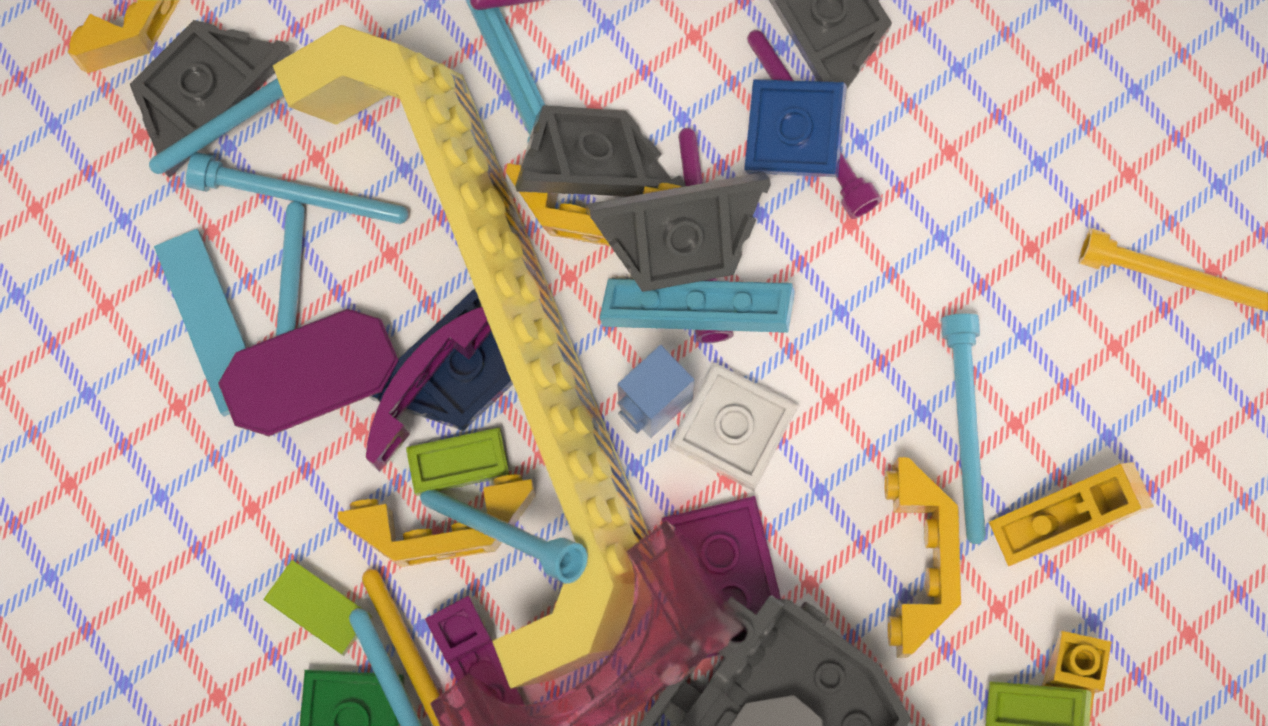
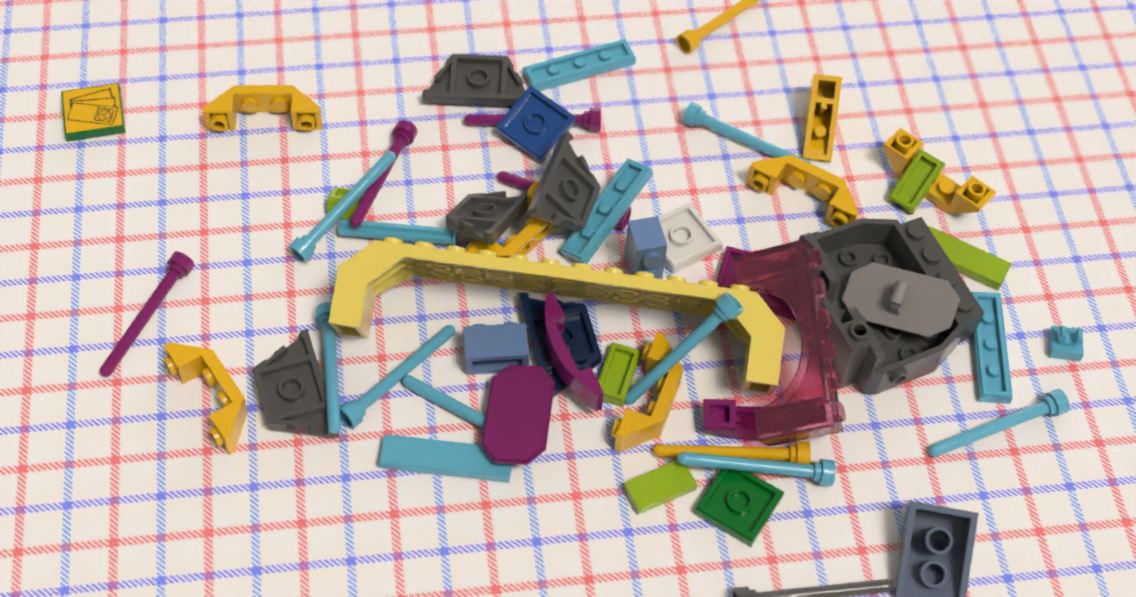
camera: 65 degrees left, 20 degrees down
none -> medium blue piece [463,322,529,375]
none -> medium azure tile [523,39,636,91]

